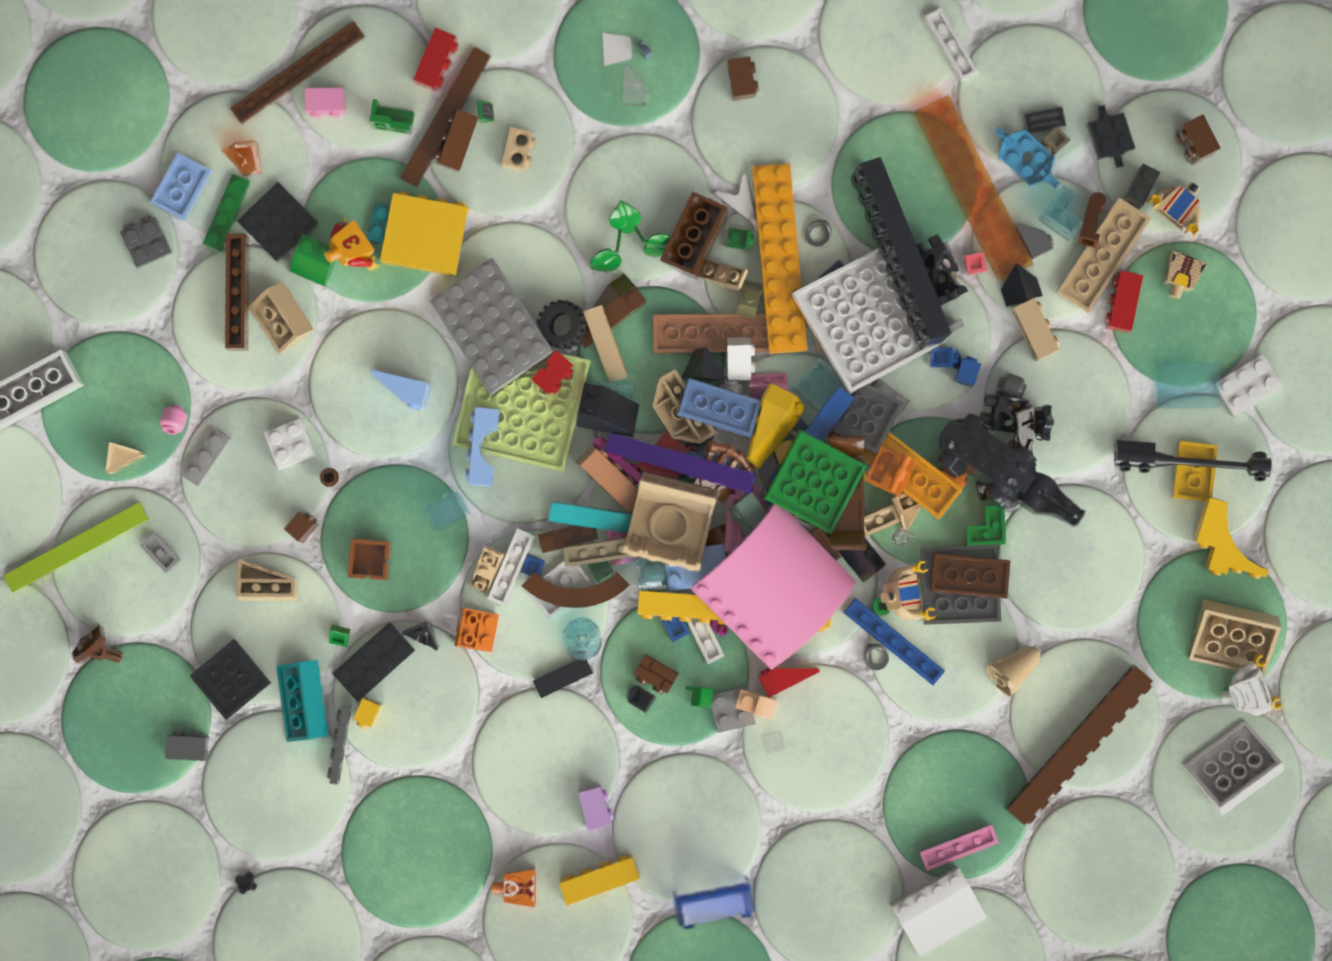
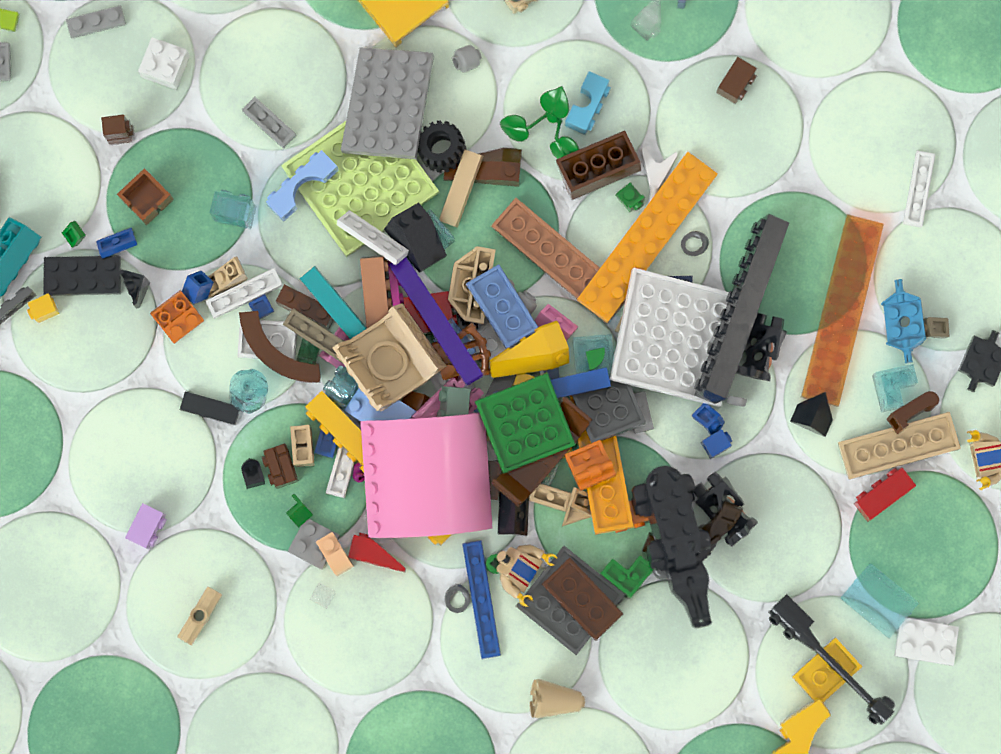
camera: 45 degrees right, 5 degrees down
tan wedge [236,559,298,601] -> none
reddish brown cone [320,468,339,487] -> none
light blue slope [370,369,431,411] -> none
orange torso [492,868,536,907] -> none
red brick [531,350,574,396] -> none
yellow brick [559,854,640,906] -> none
clear blue windscreen [673,877,755,930] -> none
black slope [681,347,726,382] -> none
tan slope [700,260,748,292] -> none
white brick [727,337,755,381] -> none
olive slope [736,280,762,319] -> none
clear piece [892,528,916,546] -> none
coral plate [964,252,987,275] -> none
dark grey head [997,373,1027,397] -> none
tan brick [1011,298,1060,361] -> none
dark grey slope [1013,223,1054,261] -> none
black tile [1024,107,1066,133] -> none
pearl dark grey brick [1123,163,1160,209] -> none
torso [1164,251,1207,299] -> none
none -> blue plate [96,228,138,258]
none -> tan piece [177,586,222,645]
none -> blue brick [182,270,214,304]
none -> light grey plate [242,97,296,149]
none -> tan brick [290,425,315,467]
none -> white plate [337,210,409,265]
none -> light grey head [452,45,482,72]
none -> medium azure arch [565,71,611,135]
none -> green tile [585,347,605,371]

